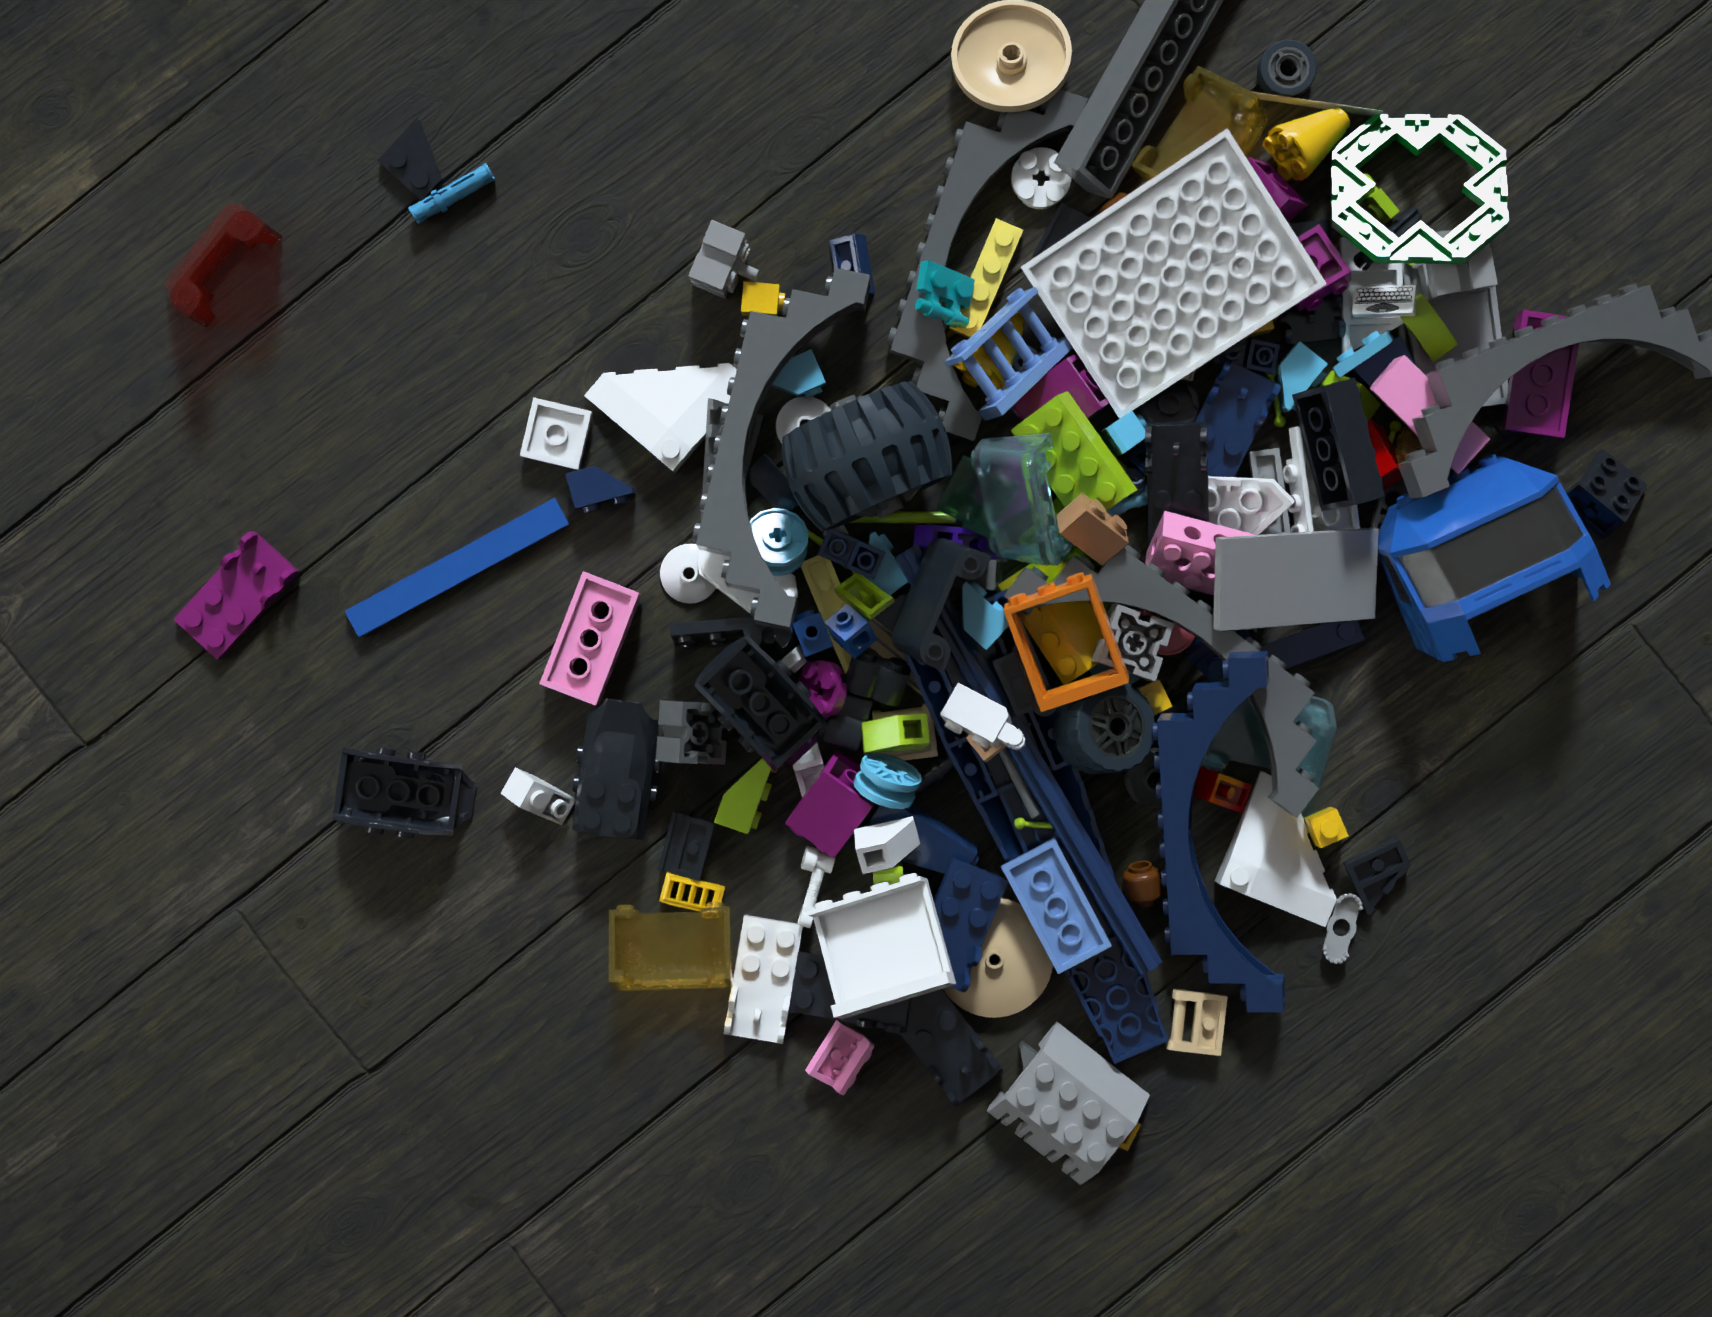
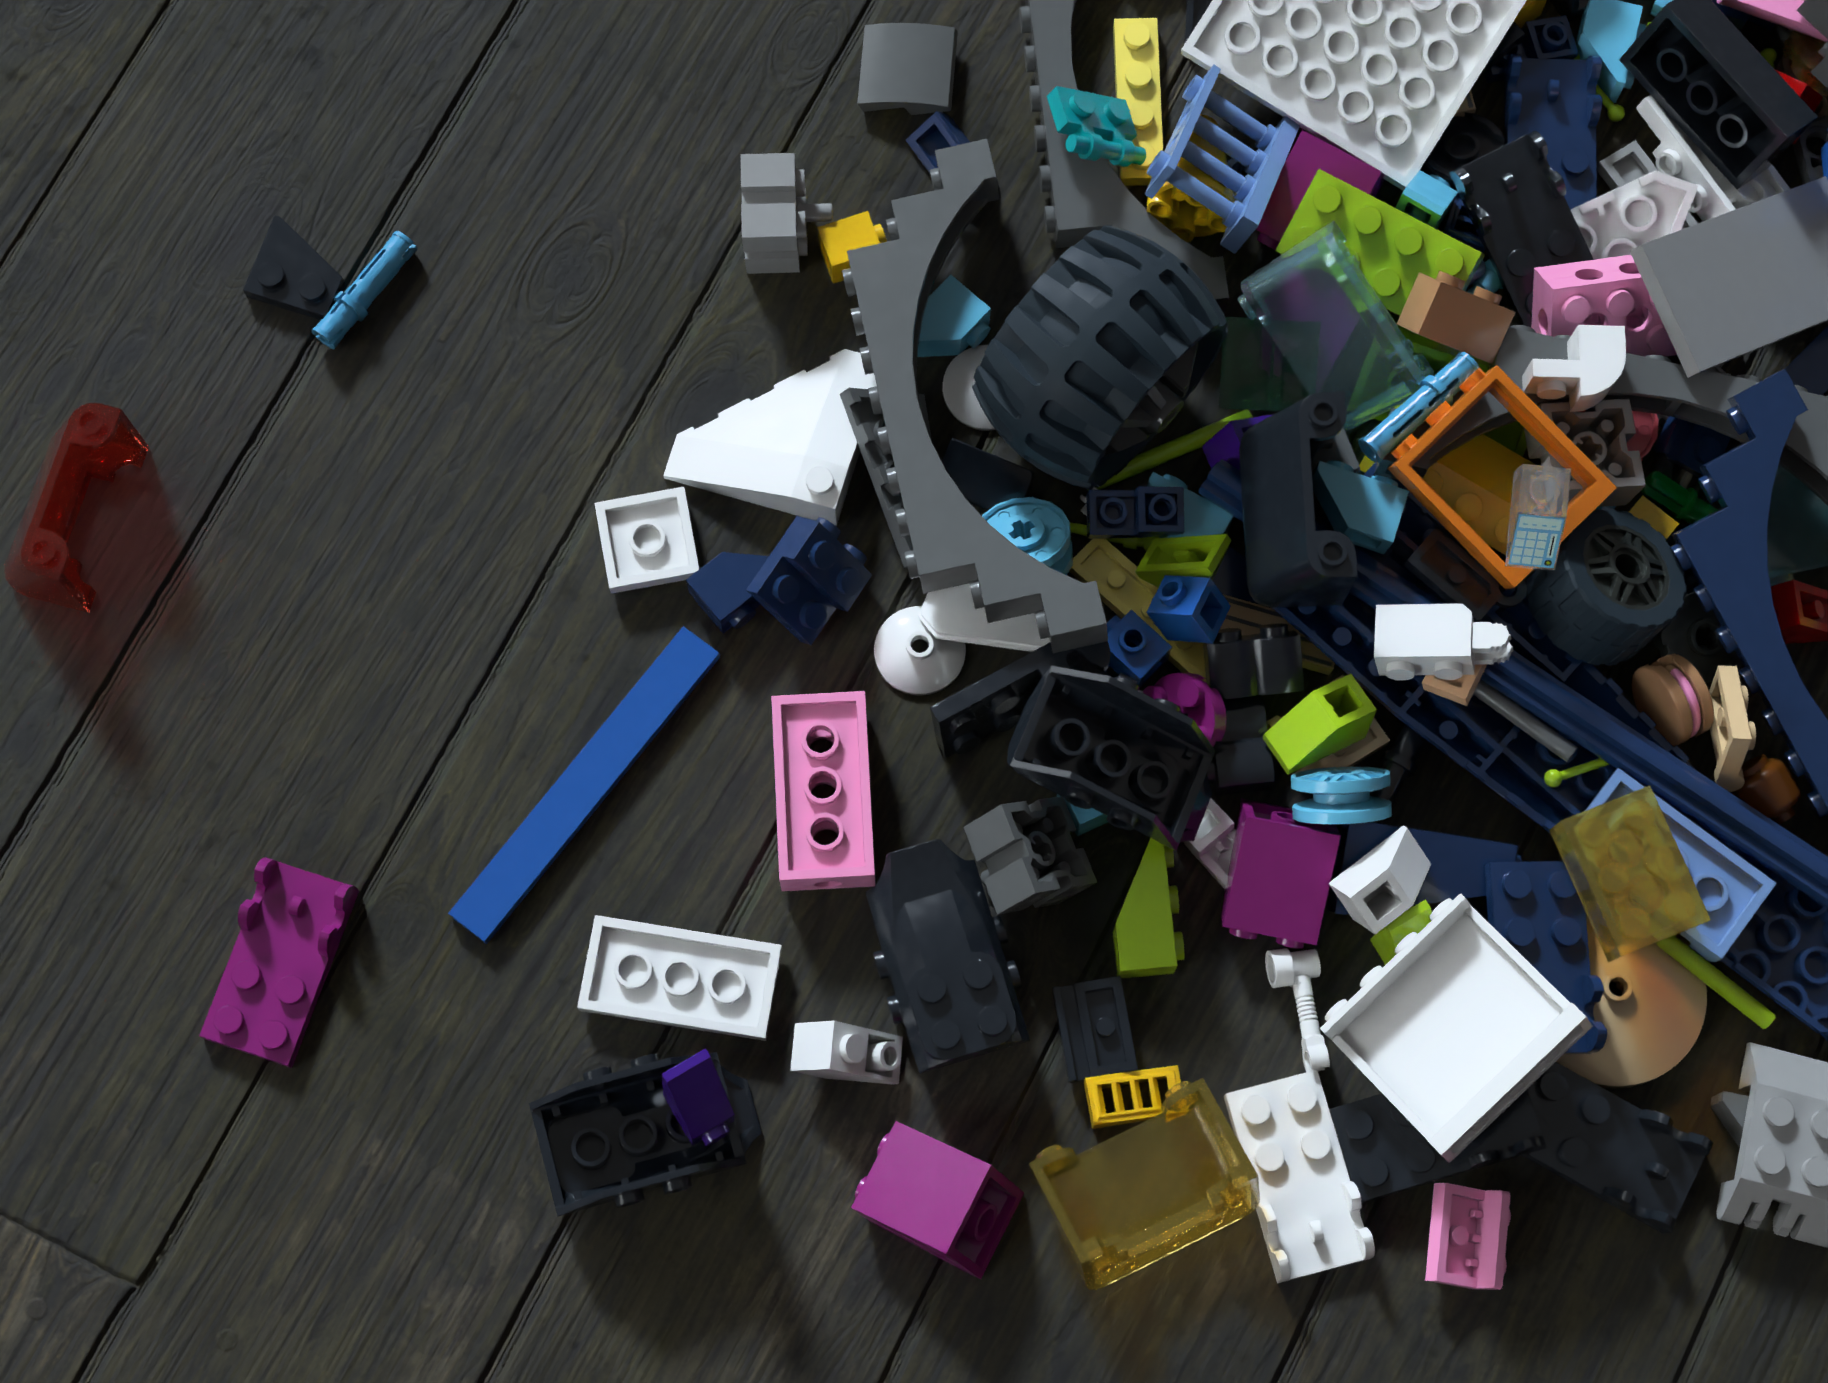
camera: 20 degrees left, 15 degrees down
none -> white plate [577,915,782,1041]
none -> dark purple slope [662,1048,735,1146]
none -> dark blue plate [746,516,872,645]
none -> magenta slope [851,1121,1024,1279]
none -> dark grey slope [857,23,958,115]
none -> dark azure pin [1358,352,1479,463]
none -> slope [1505,464,1571,571]
none -> white brick [1522,325,1626,412]
none -> clear yellow brick [1550,785,1711,963]
none -> lime bar [1614,897,1776,1029]
none -> medium nougat head [1632,654,1714,746]
none -> green axle [1641,470,1718,524]
none -> tan plate [1709,666,1756,792]

